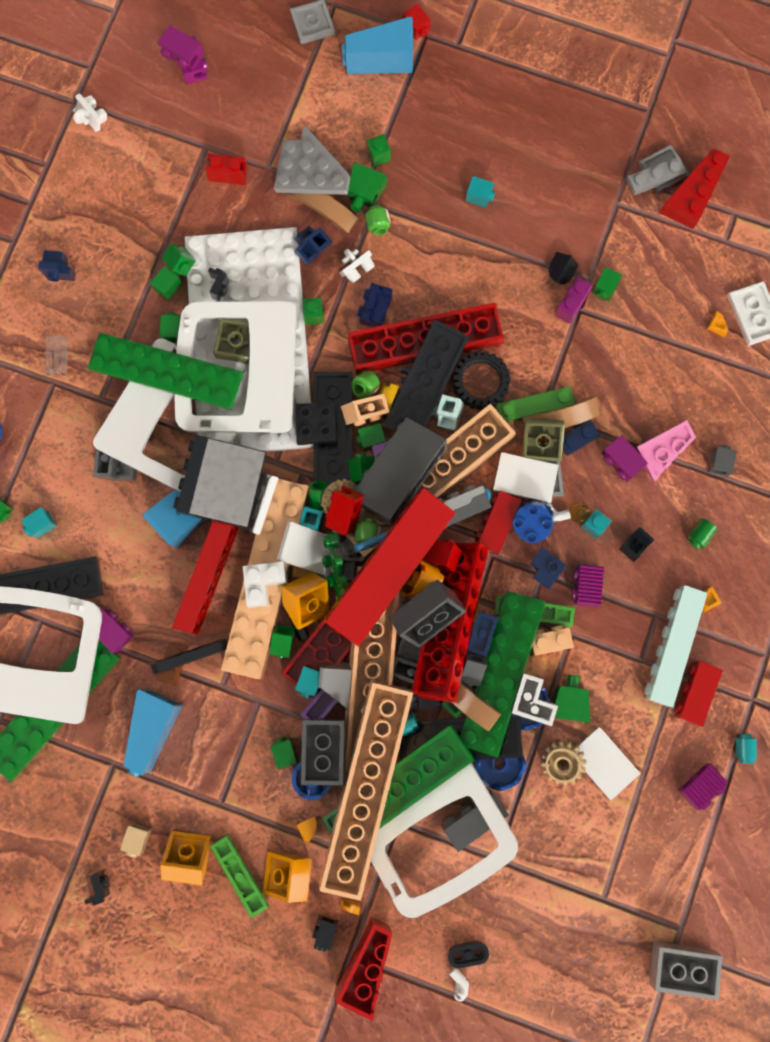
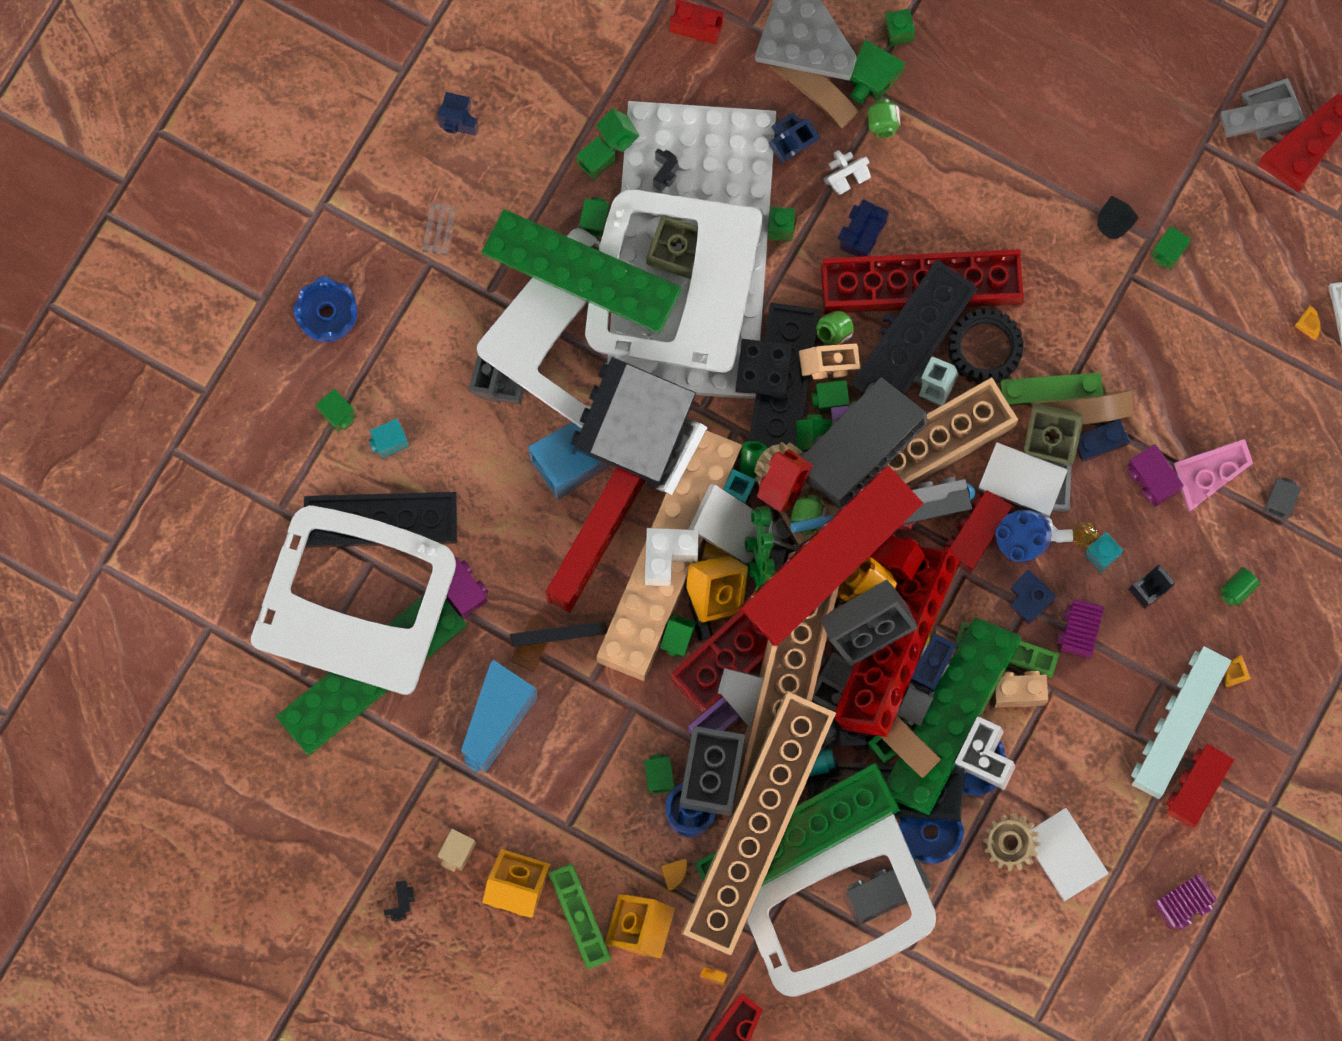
camera: 10 degrees right, 5 degrees down
teal brick [295,666,320,699] -> none
black brick [312,915,338,951] -> none
yellow brick [377,383,399,418] -> none
teal brick [466,176,496,208] -> none
green torso [552,675,590,723] -> none
magenta brick [555,277,593,324] -> none
teal brick [735,734,758,764] -> none

